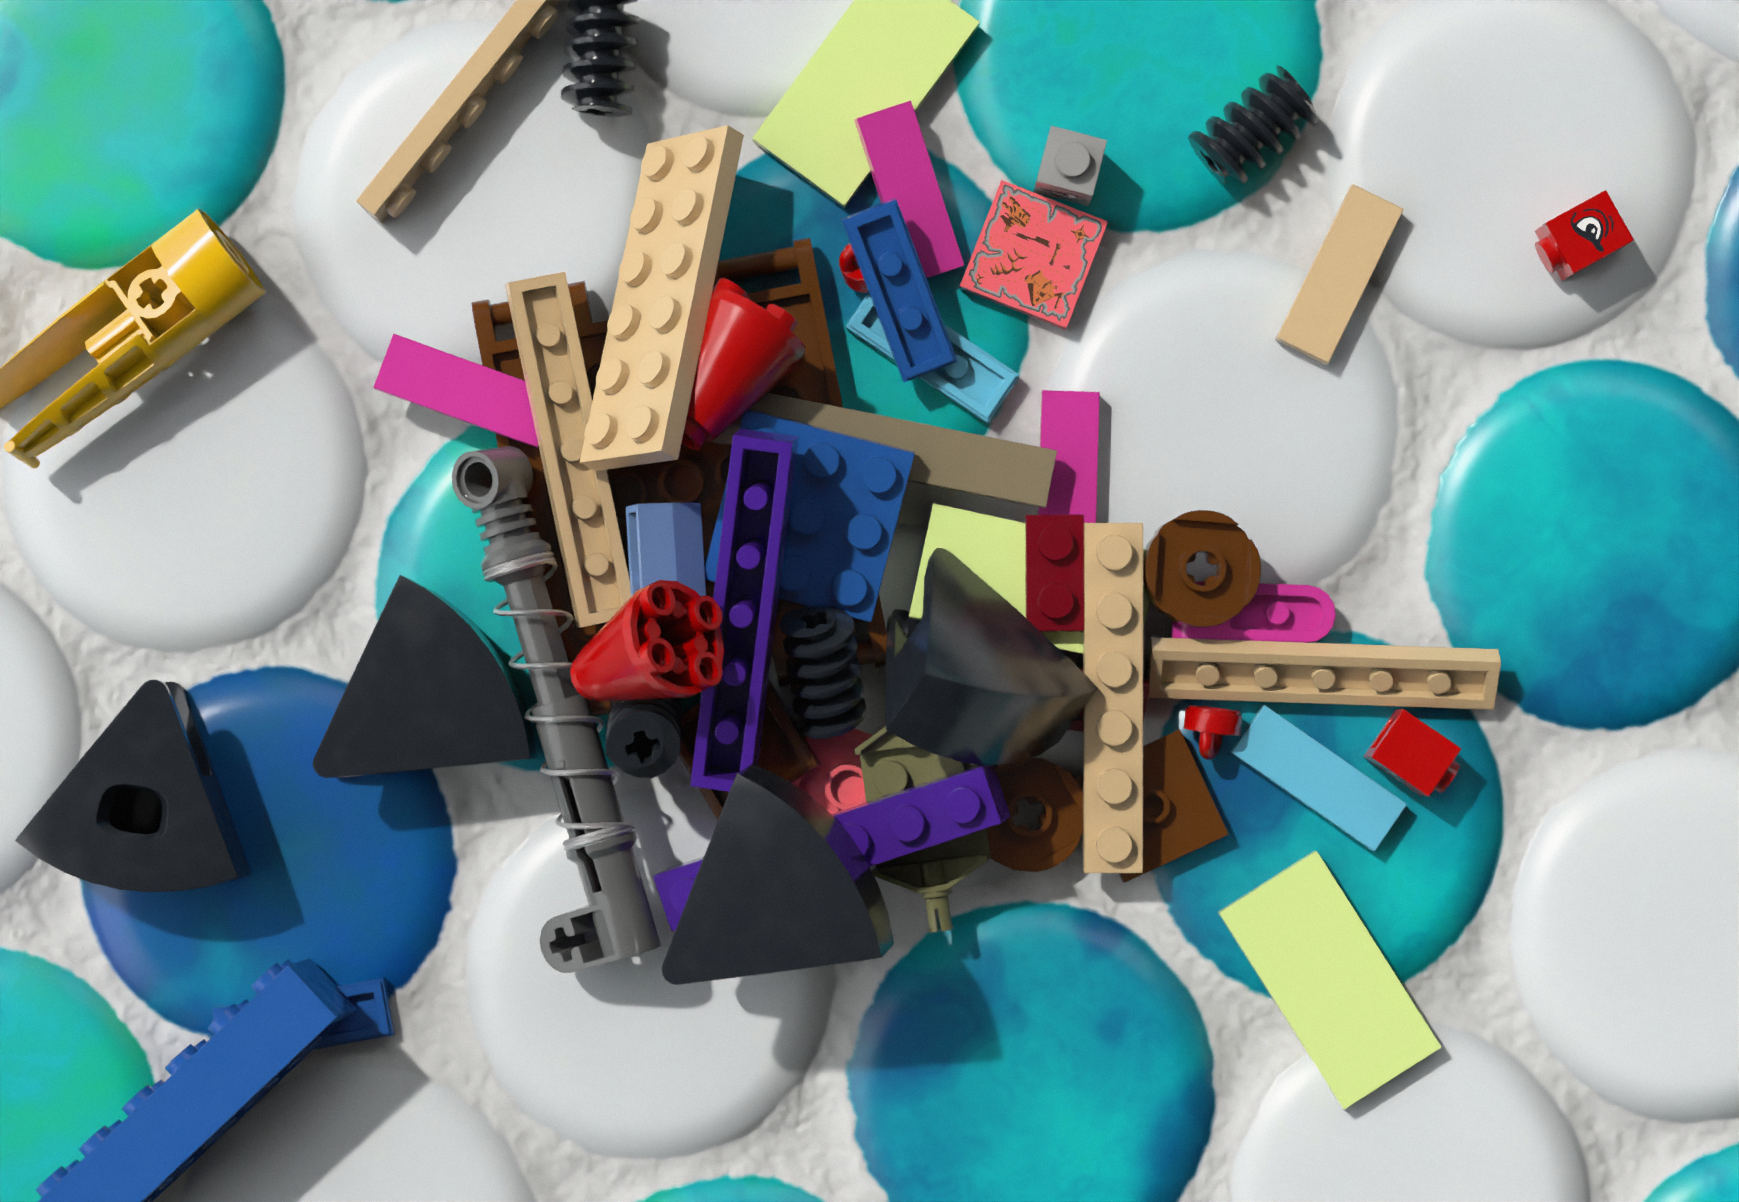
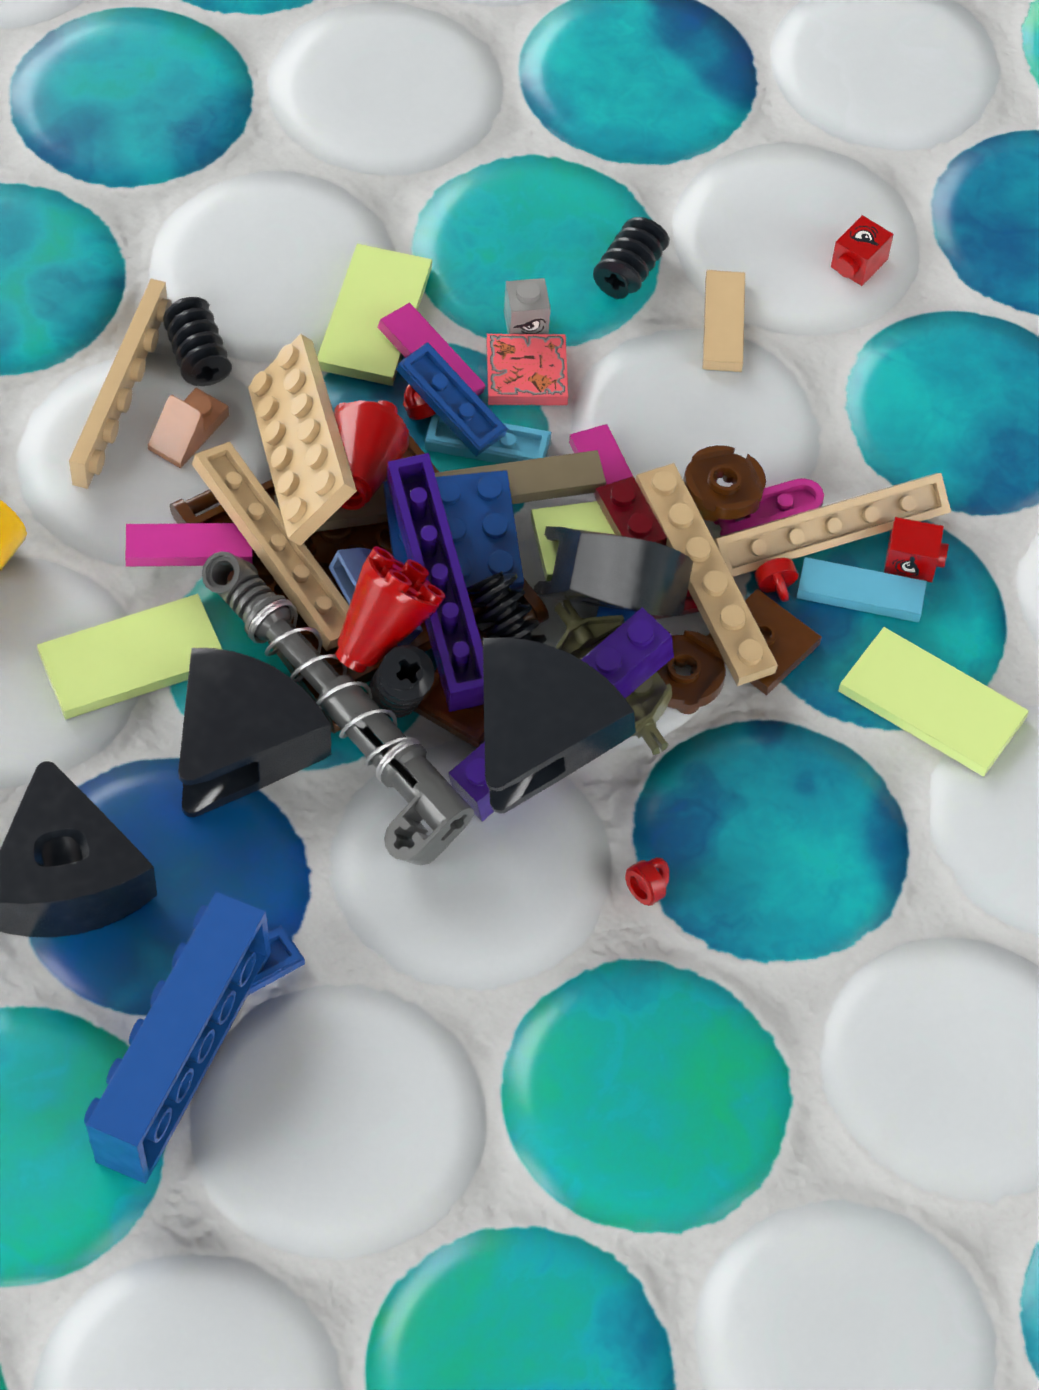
camera: 25 degrees left, 30 degrees down
none -> yellowish green tile [37,594,223,720]
none -> slope [148,388,229,468]
none -> red tile [625,857,670,906]

